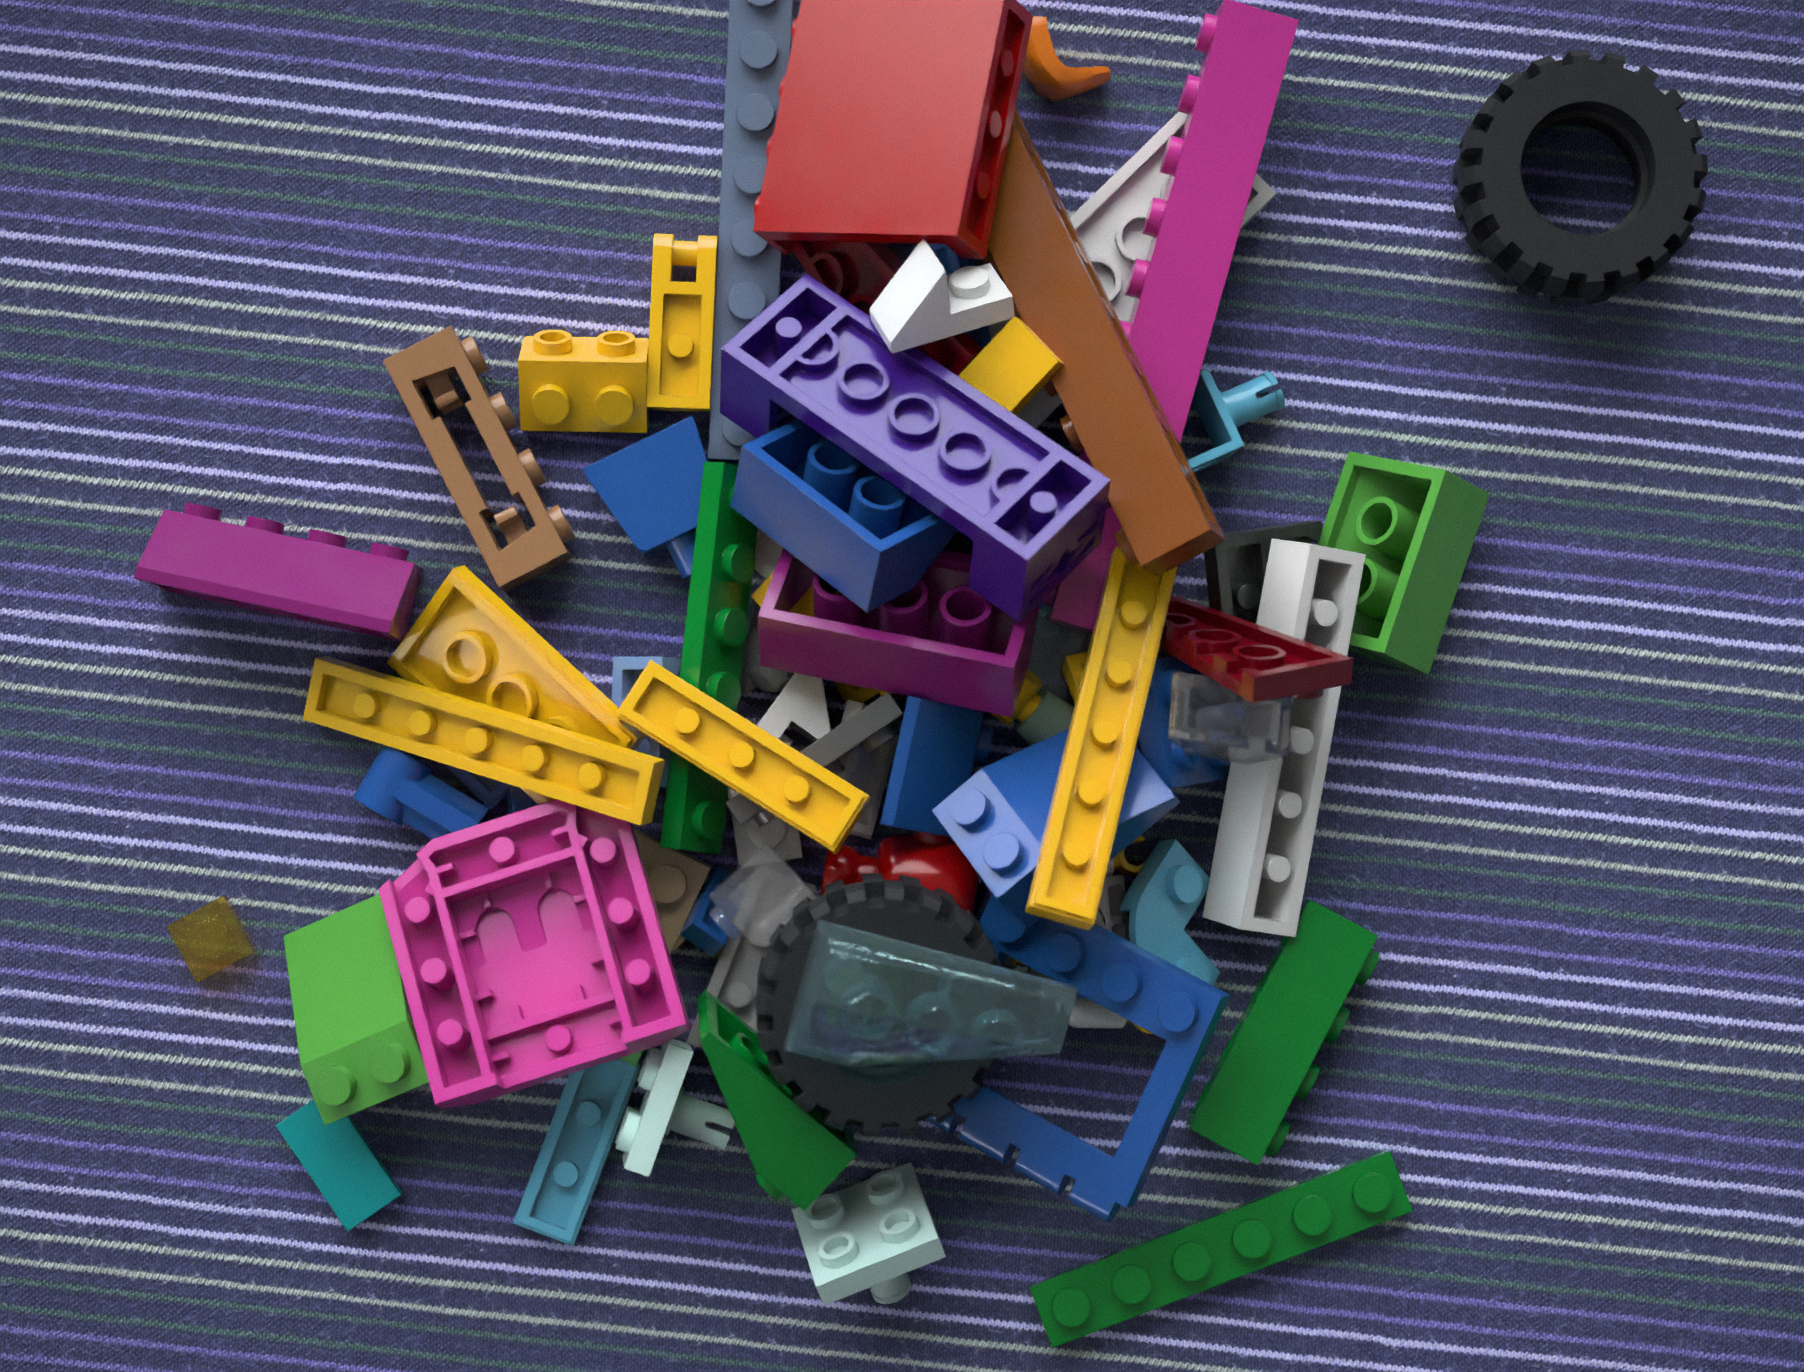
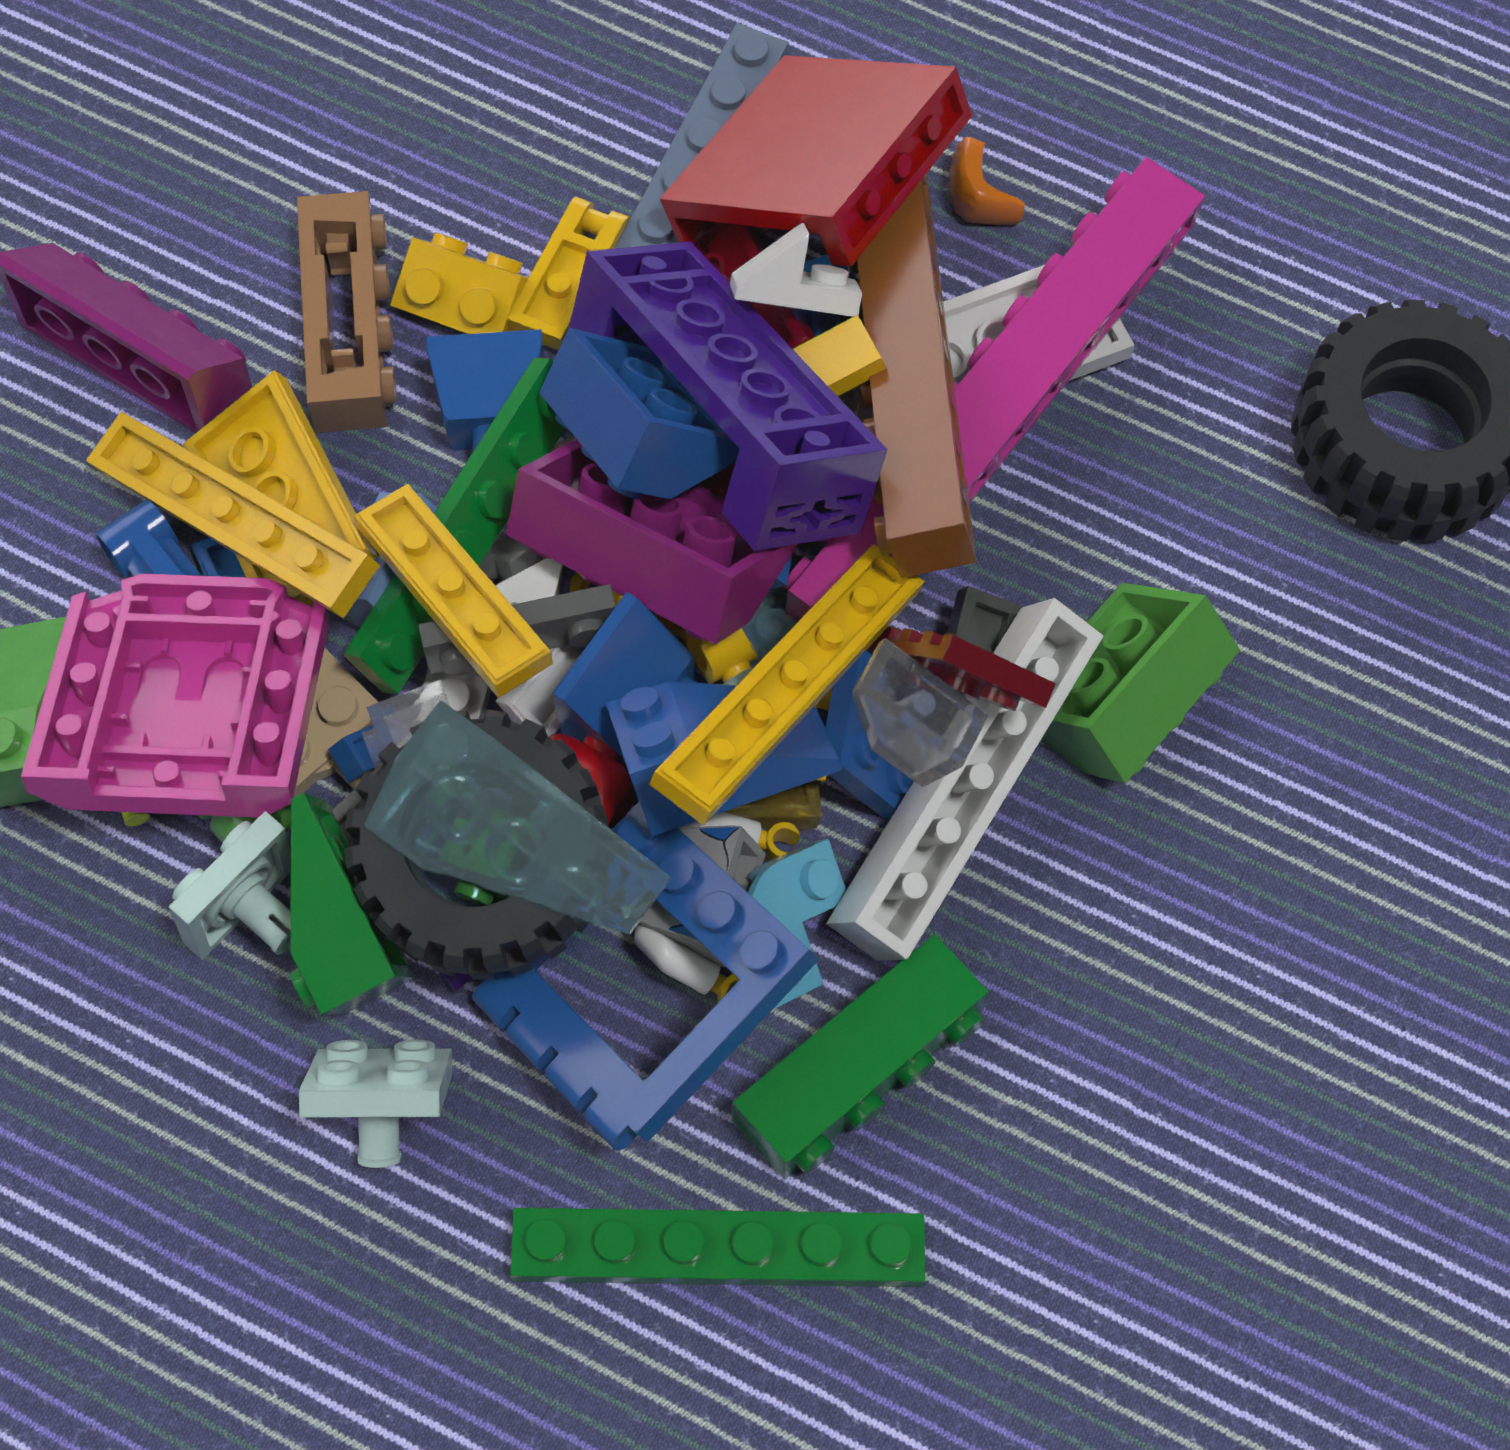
camera: 20 degrees right, 20 degrees down
medium azure tile [513,1058,642,1246] -> none
medium azure bracket [1188,369,1285,473] -> none

